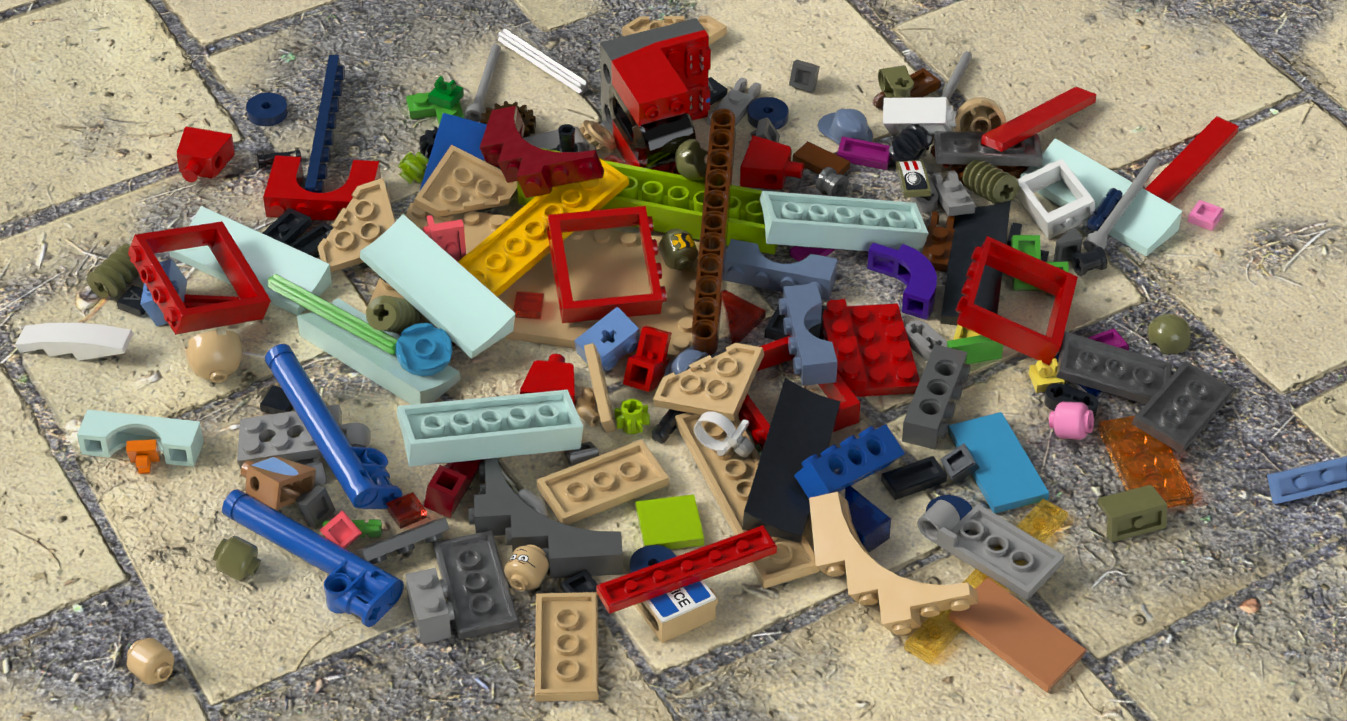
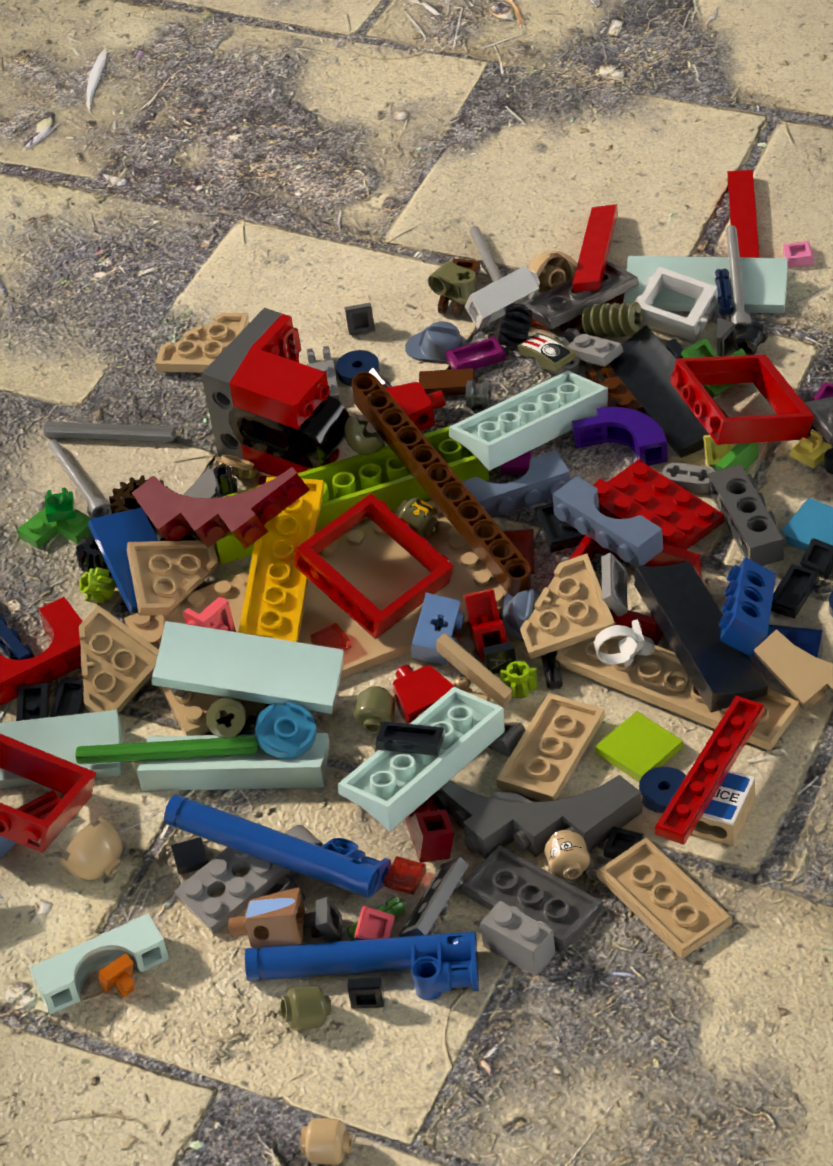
camera: 30 degrees left, 0 degrees up
none -> black tile [347,977,385,1009]
none -> olive head [354,686,395,733]
none -> black tile [376,721,445,756]
none -> black tile [483,641,516,674]
none -> light grey plate [600,553,628,617]

